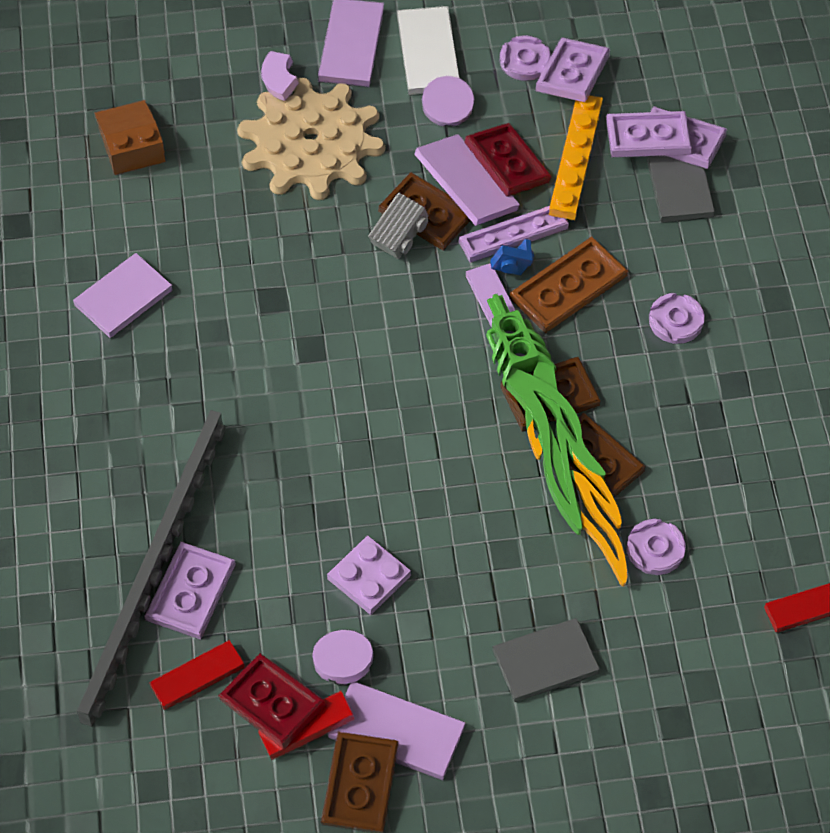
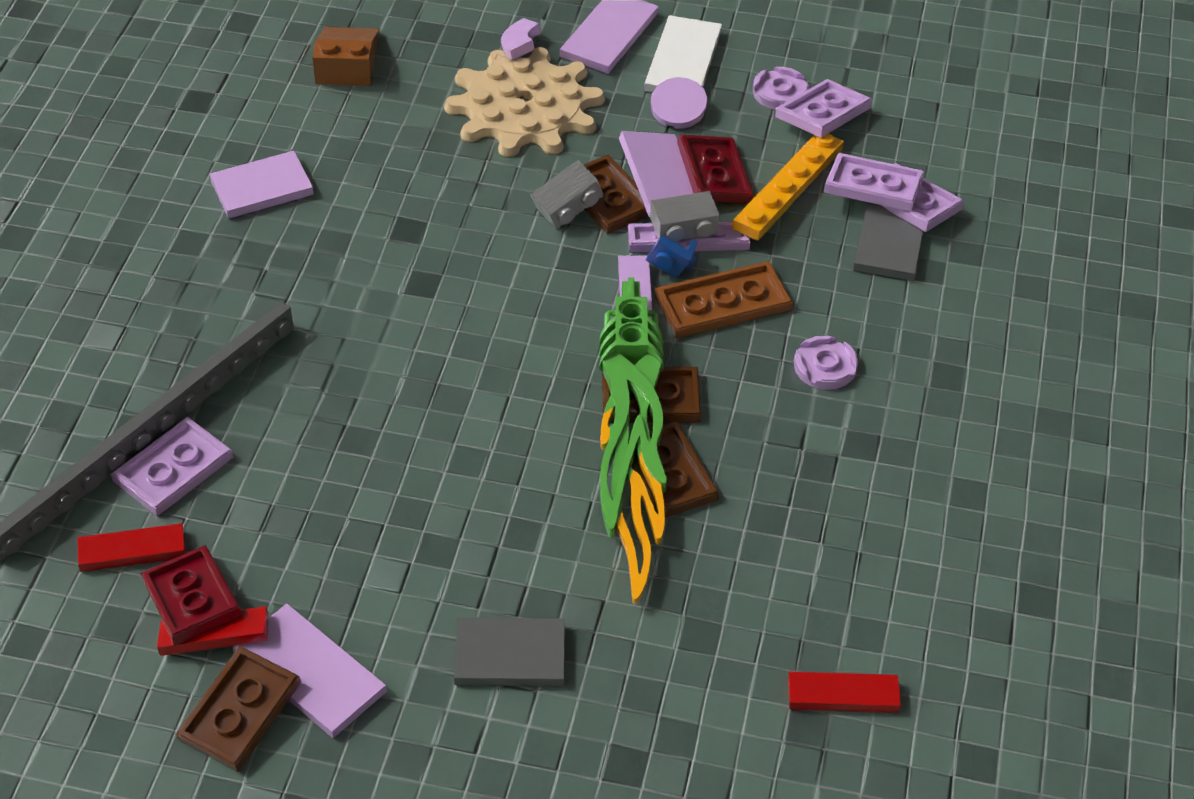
camera: 20 degrees right, 10 degrees down
lavender tile [312,630,373,684] -> none
lavender plate [327,535,411,615] -> none
lavender tile [626,519,686,575] -> none
none -> light grey brick [650,191,719,242]

